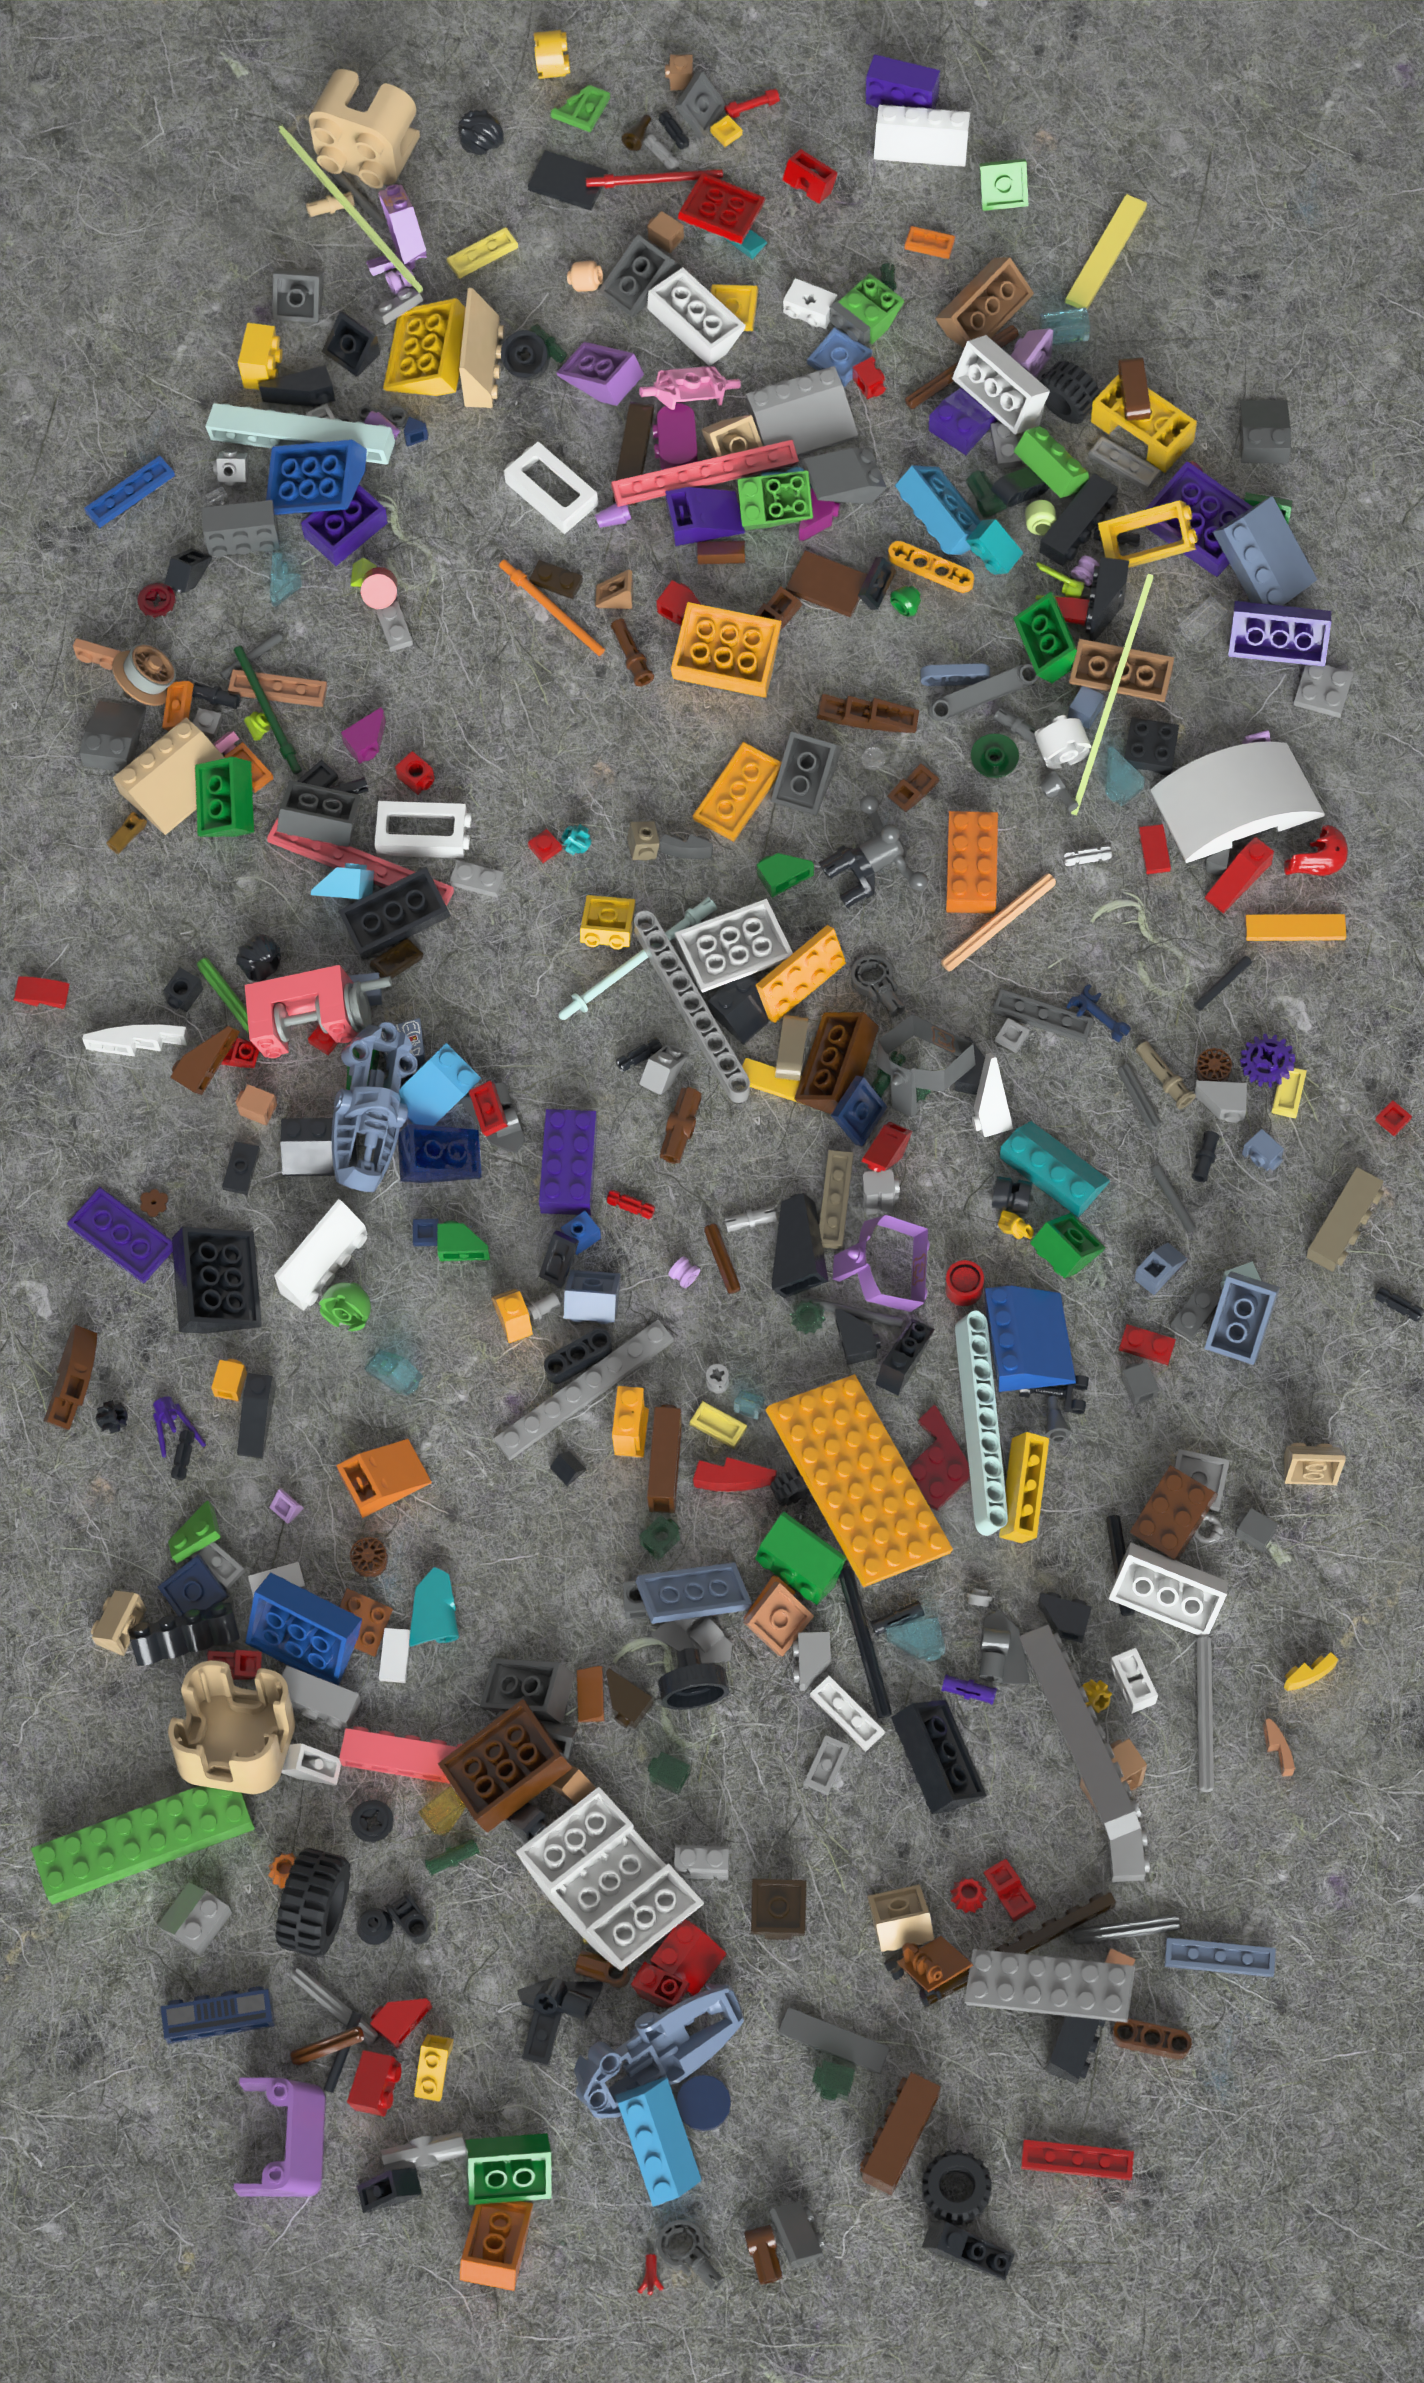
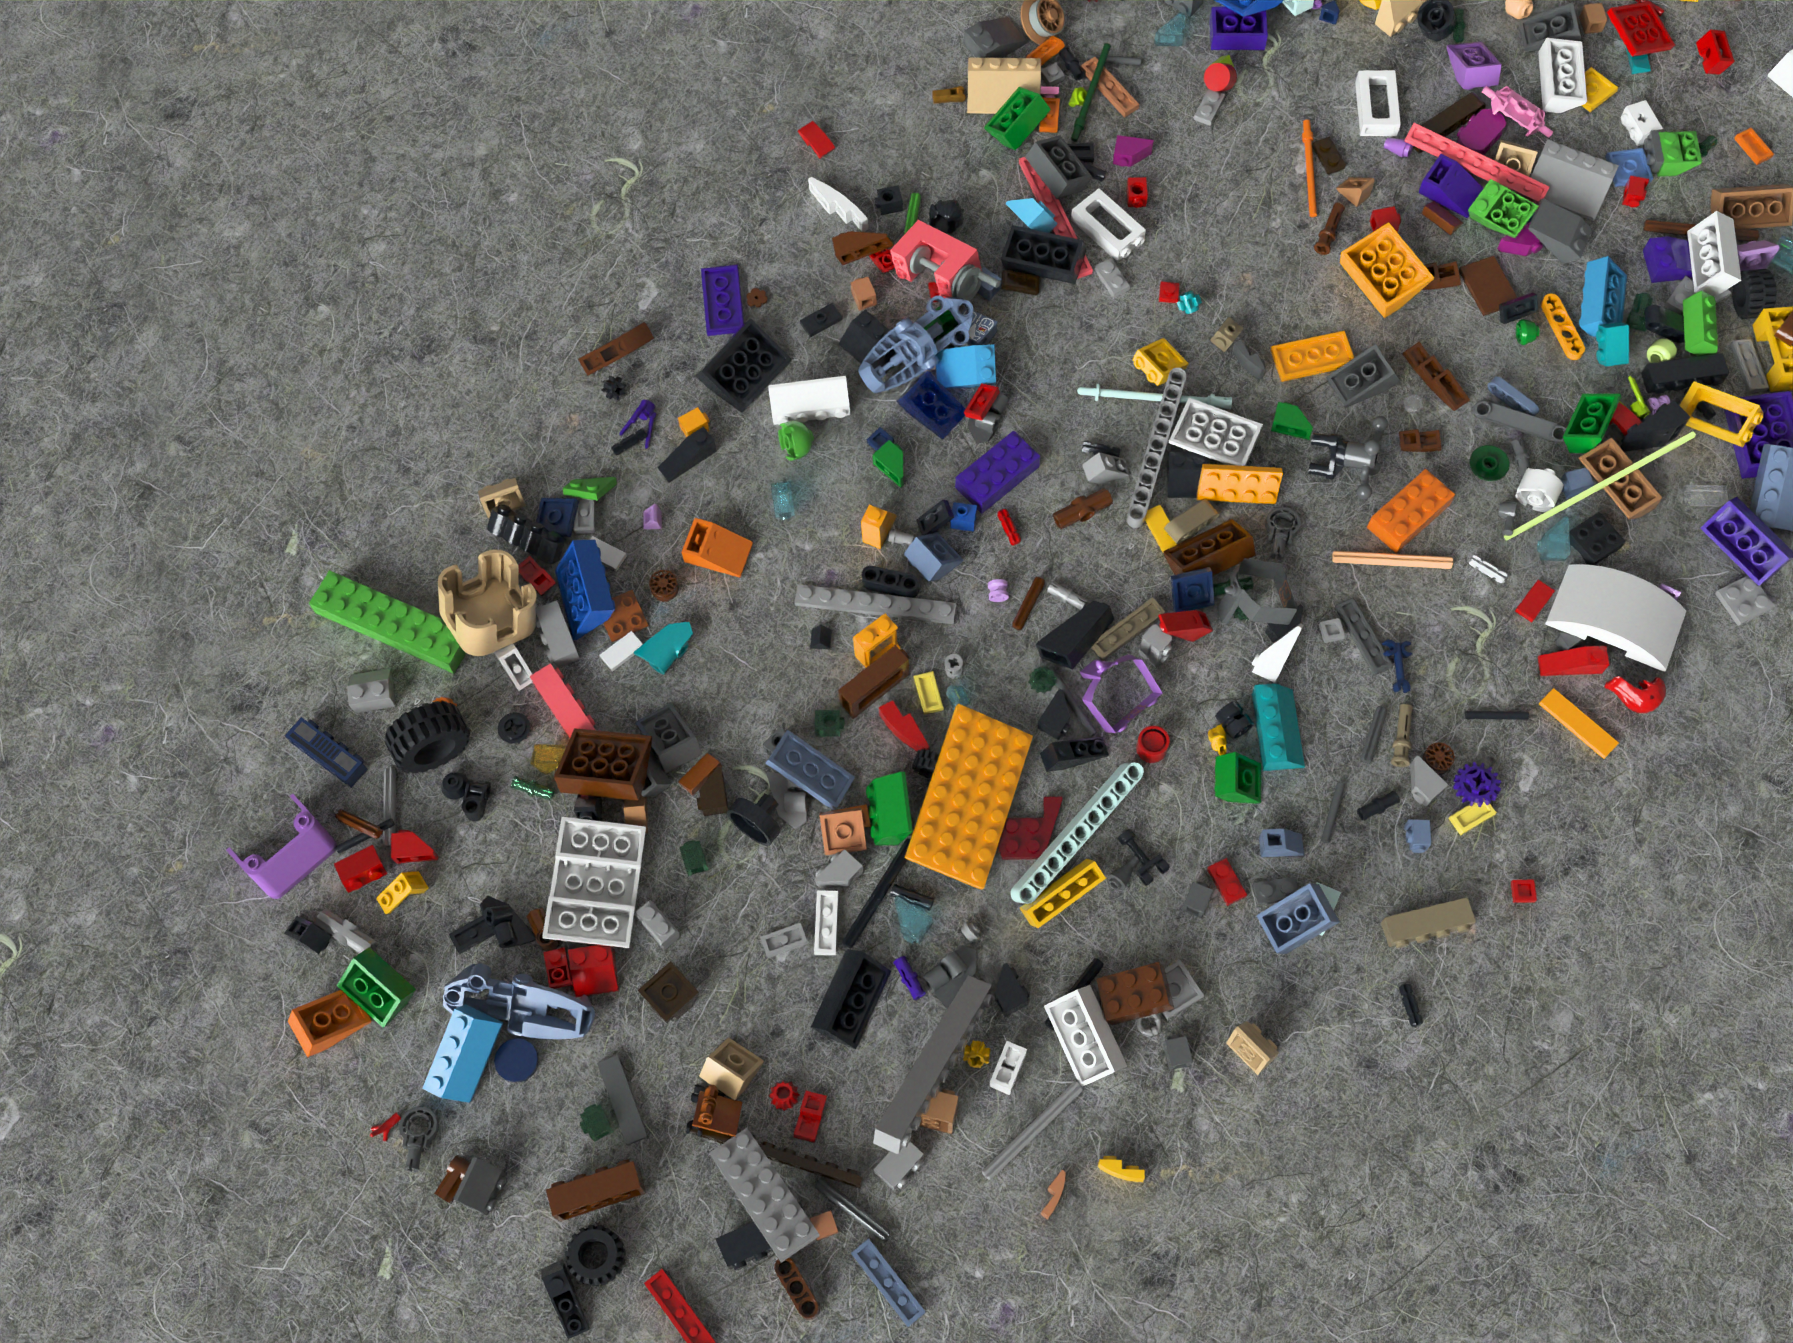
camera: 45 degrees right, 0 degrees up
blue slope [985,1285,1076,1392] -> none

